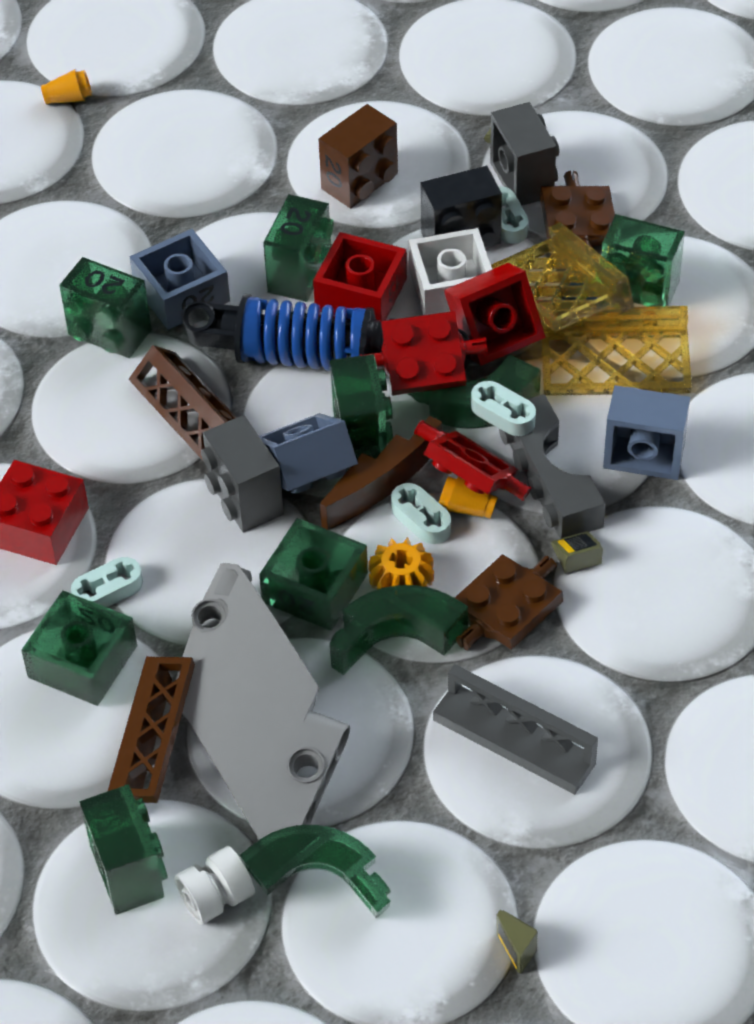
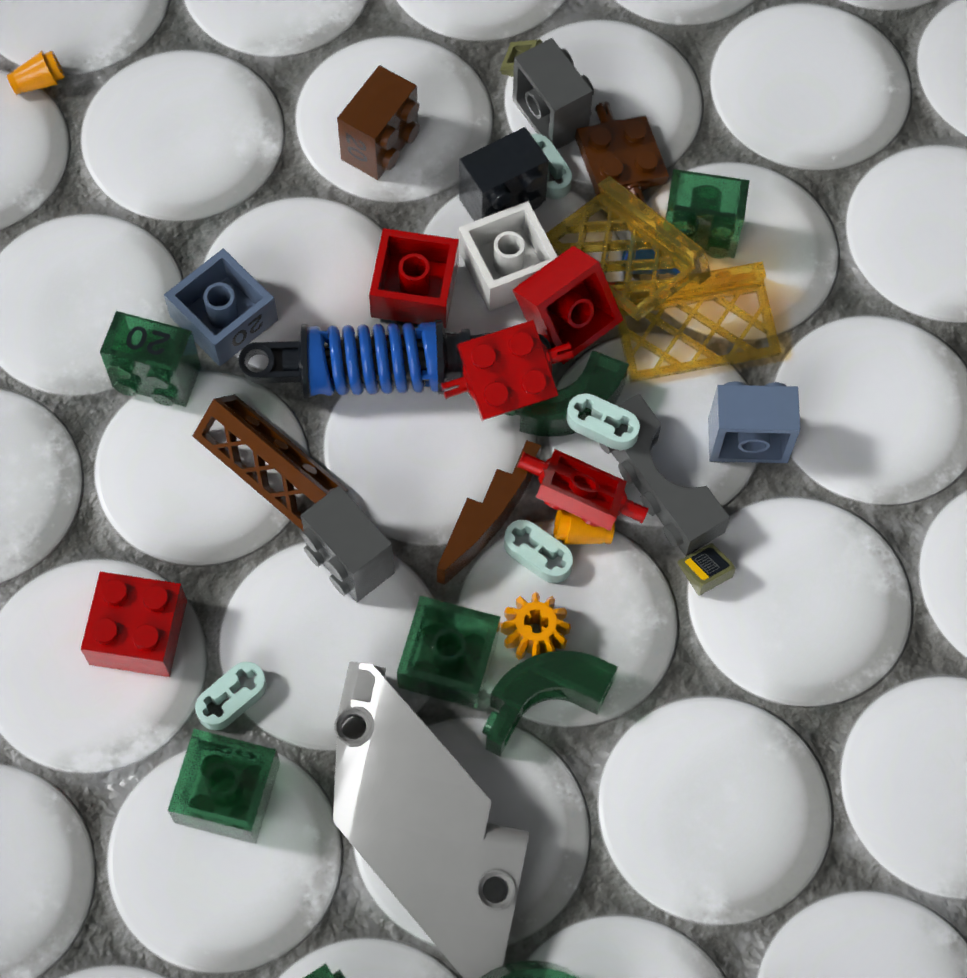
camera: 15 degrees left, 15 degrees up
reddish brown fence [106,656,195,818] -> none
sand blue brick [259,413,358,493] -> none
clear green brick [263,194,334,302] -> none
clear green brick [330,354,393,459] -> none
dark grey fence [433,664,598,795] -> none
reddish brown plate [451,554,563,651] -> none

